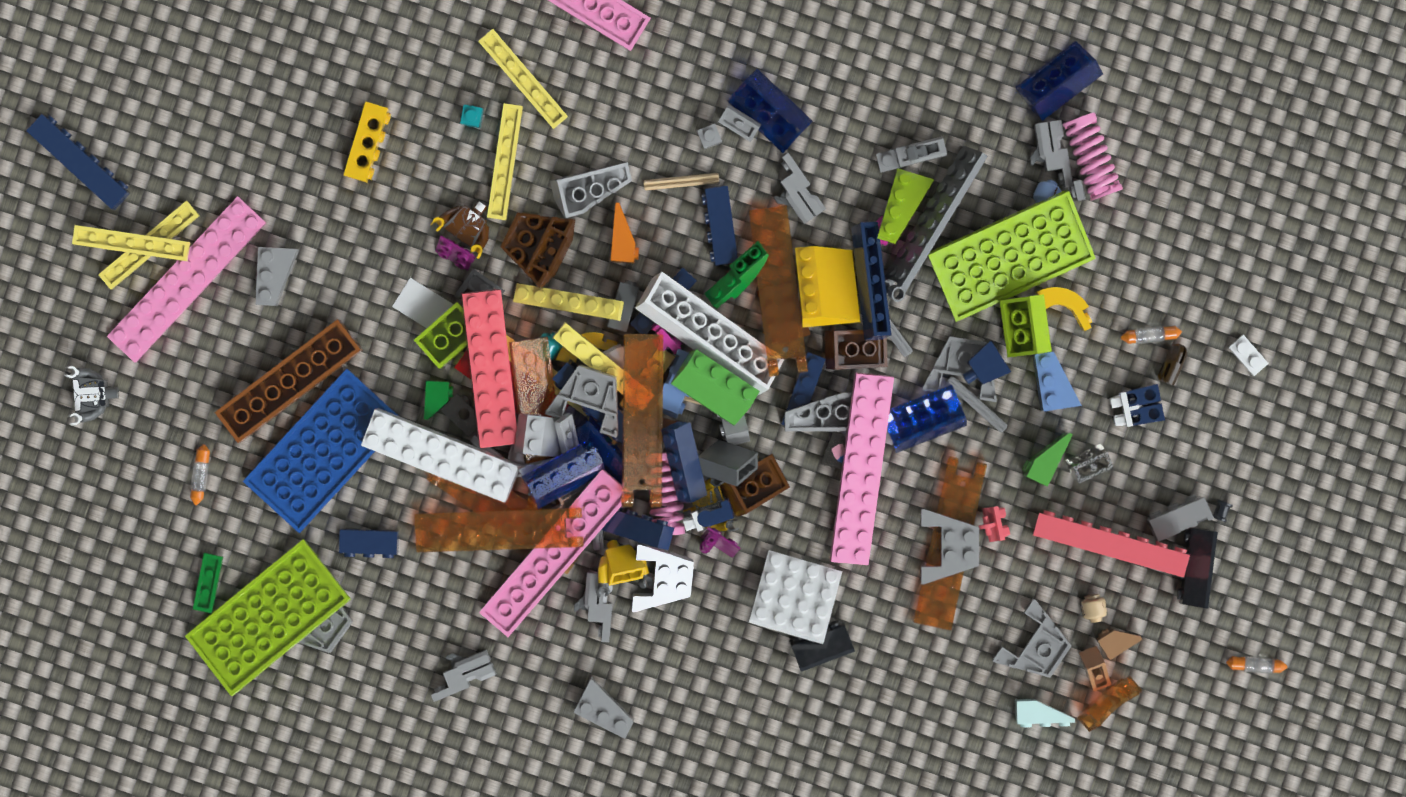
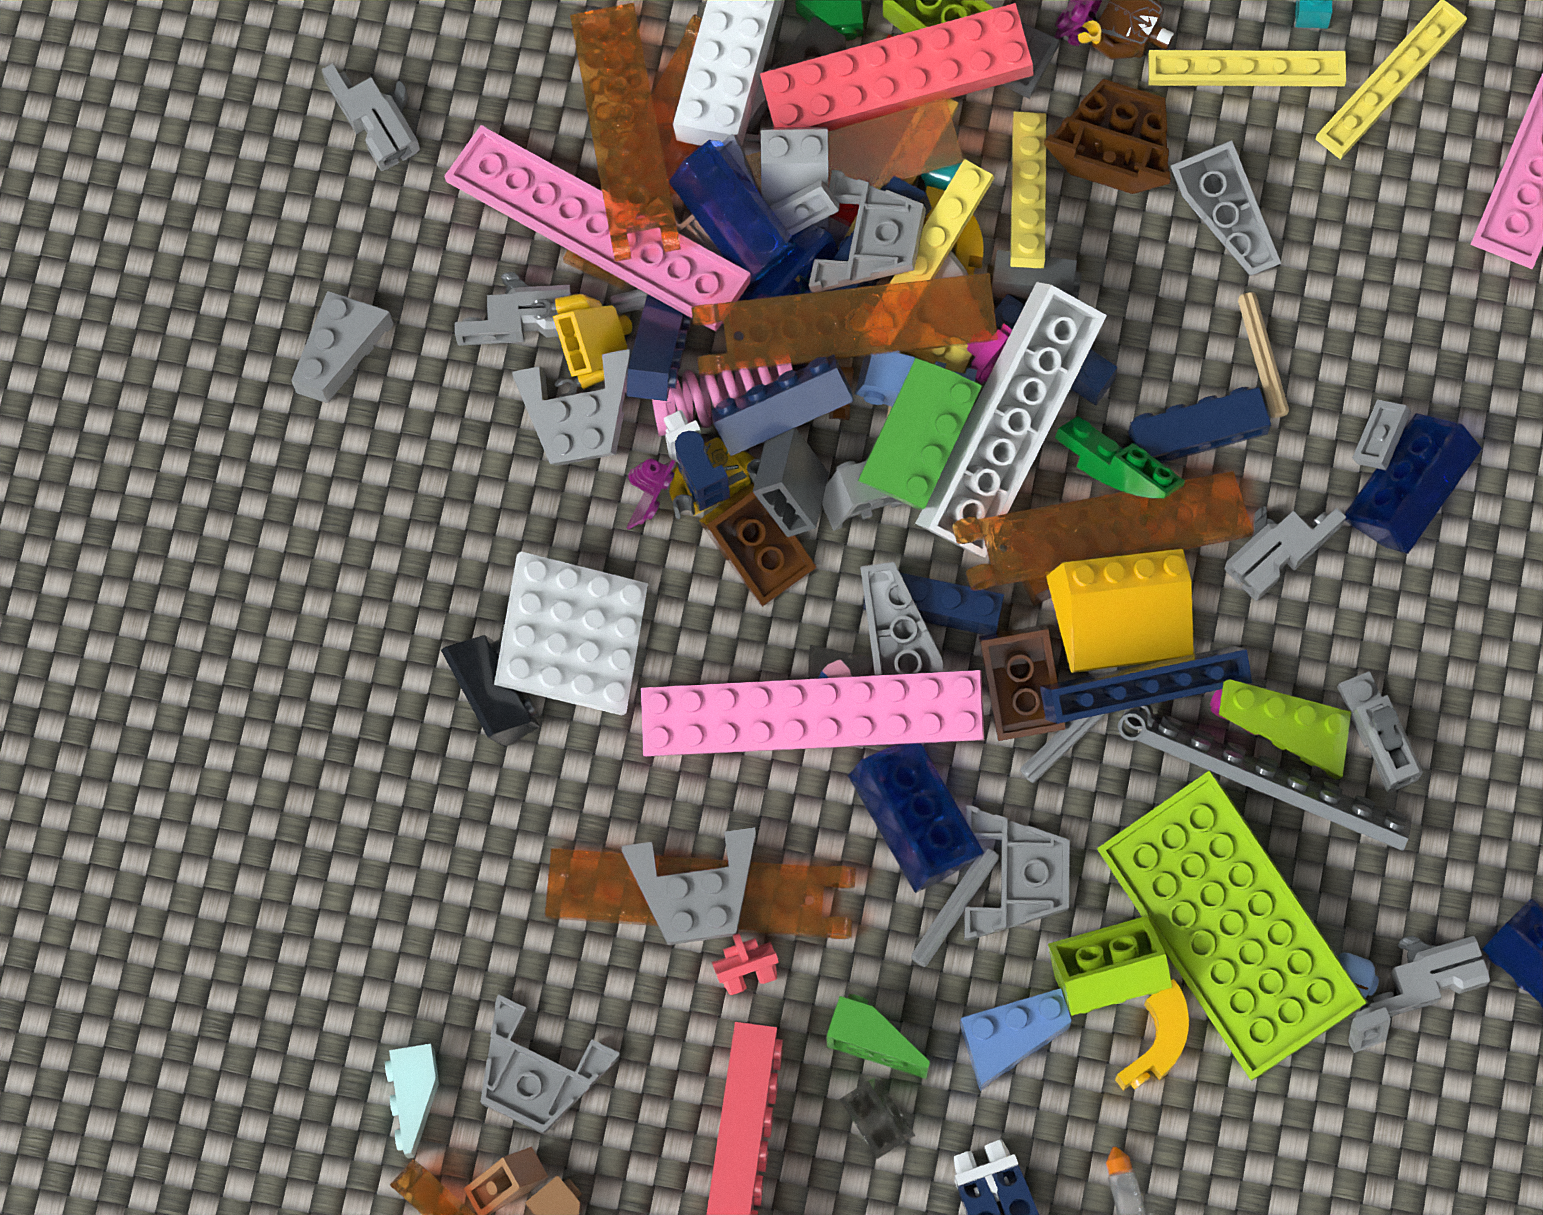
camera: 90 degrees right, 15 degrees down
orange slope [611,203,639,264] -> none
light grey brick [697,124,722,150] -> none
dark blue torso [962,341,1011,385] -> none
bright pink piece [1062,112,1123,201] -> none
tan head [1081,594,1107,623] -> none

